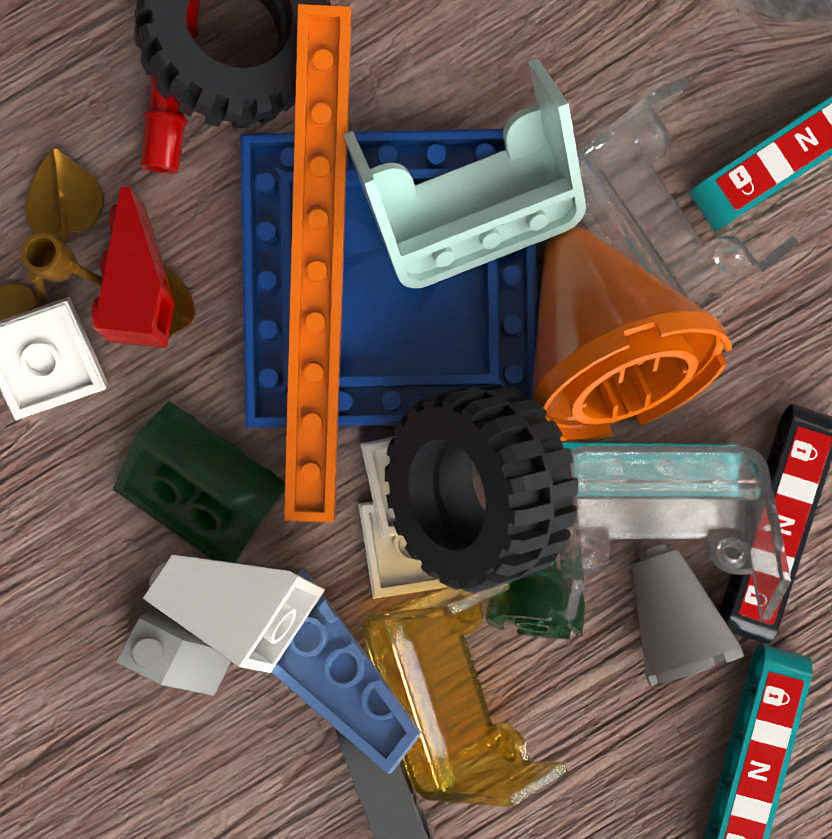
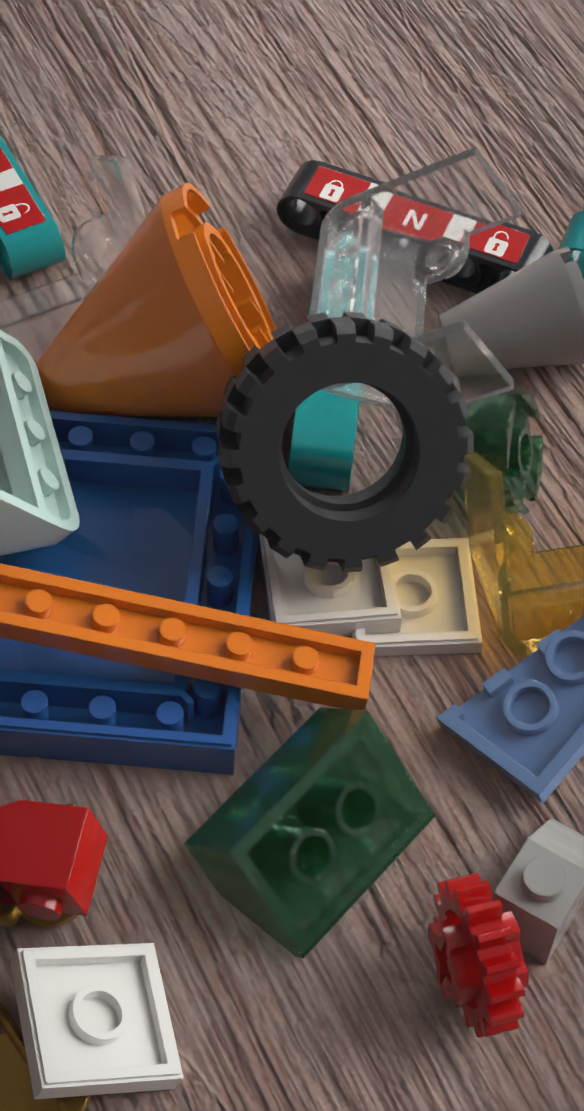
camera: 90 degrees left, 35 degrees down
white slope [143,555,325,673] -> none
none -> red gear [428,872,529,1038]

